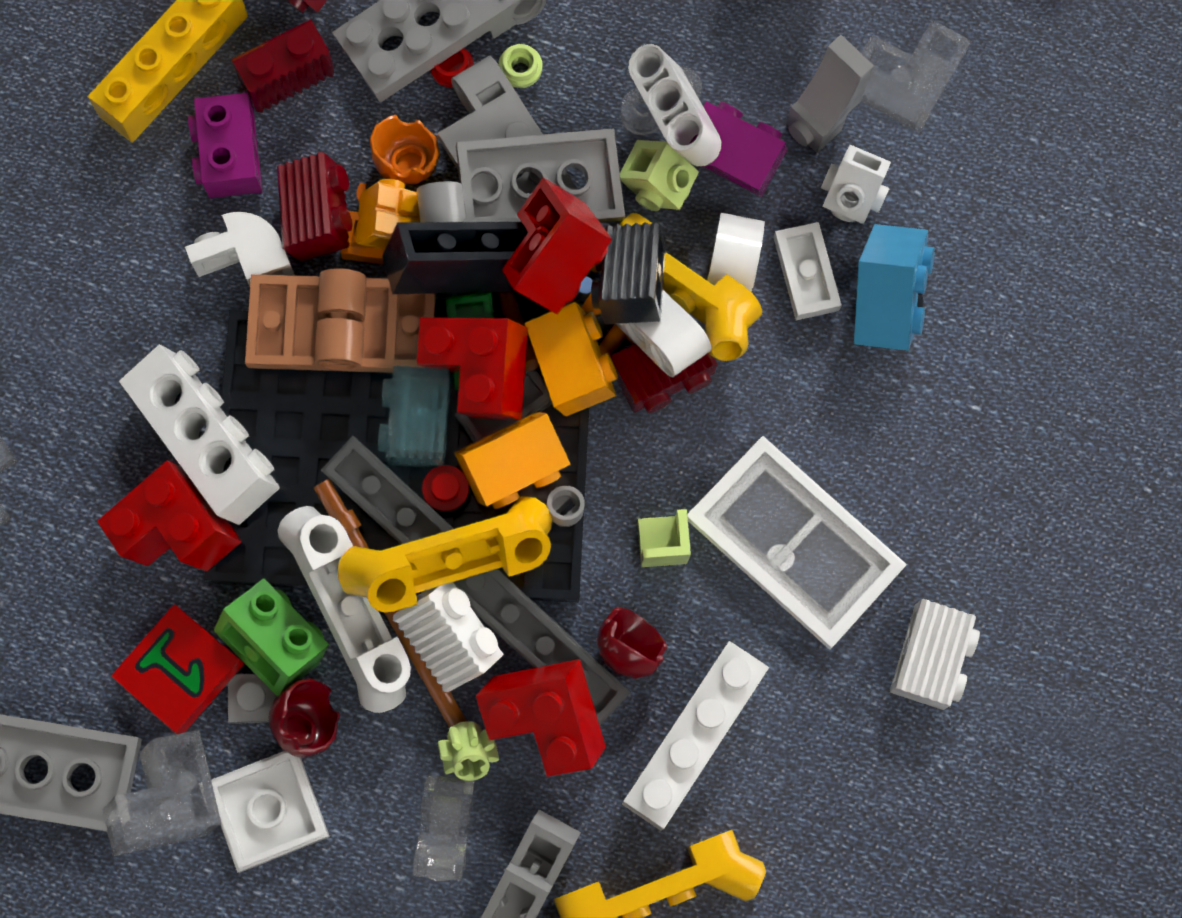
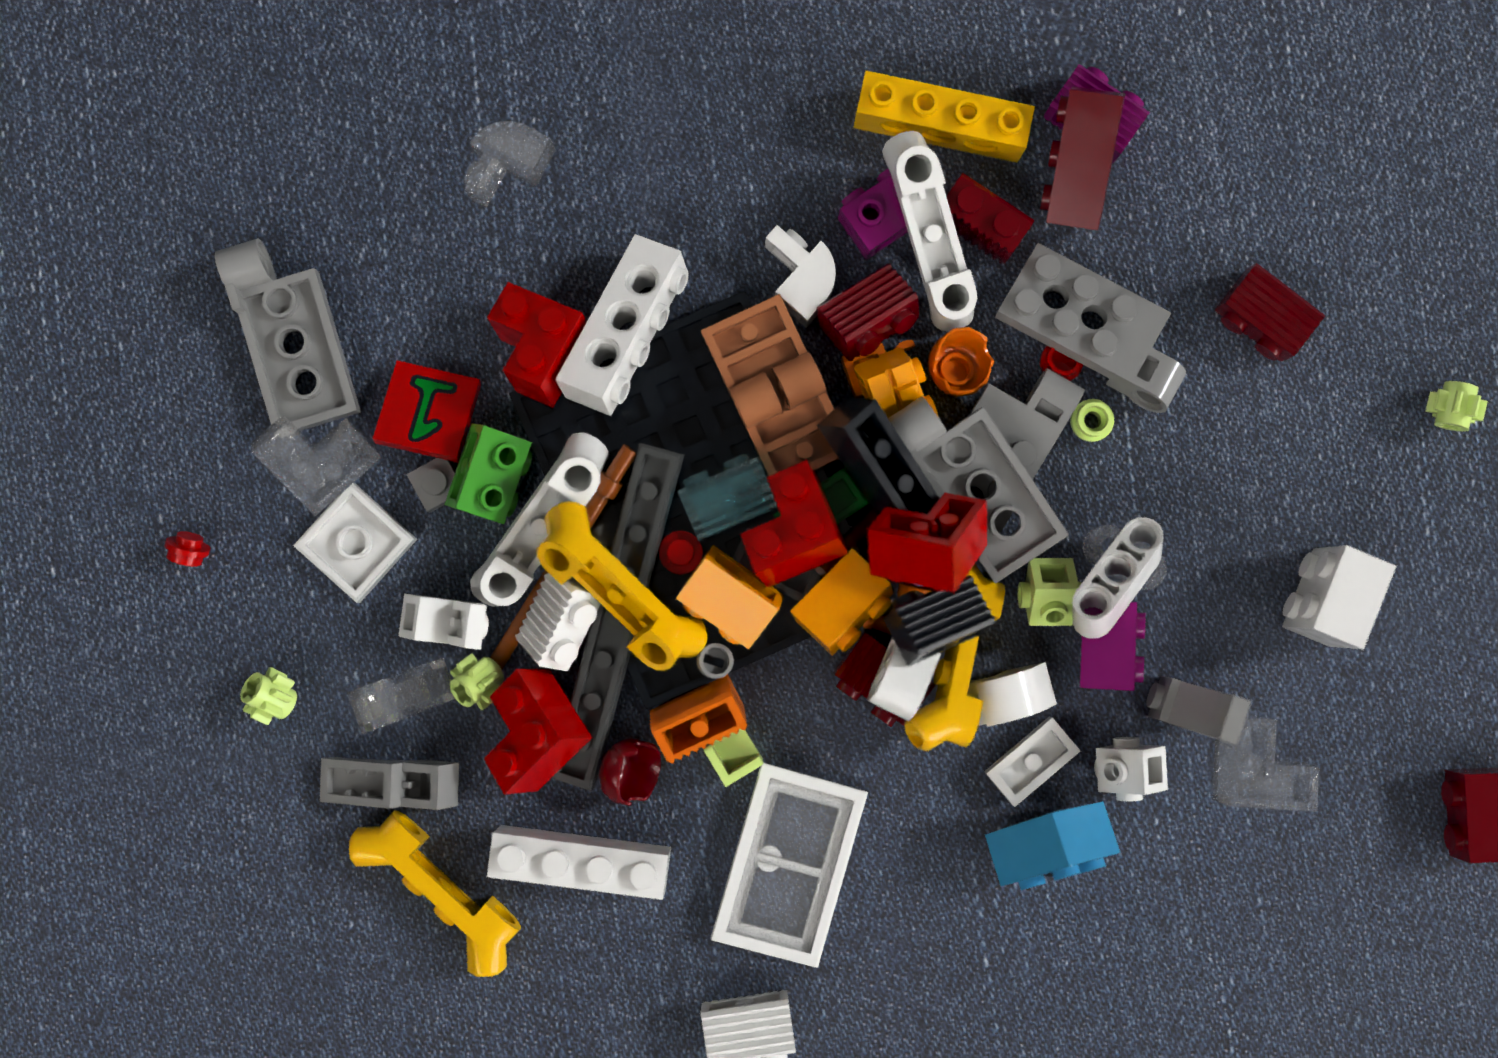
camera: 70 degrees right, 10 degrees up
dark red hair [268,678,341,758] -> none
none -> white brick [398,594,489,650]
none -> orange brick [650,674,747,764]
none -> white plate [882,131,977,332]

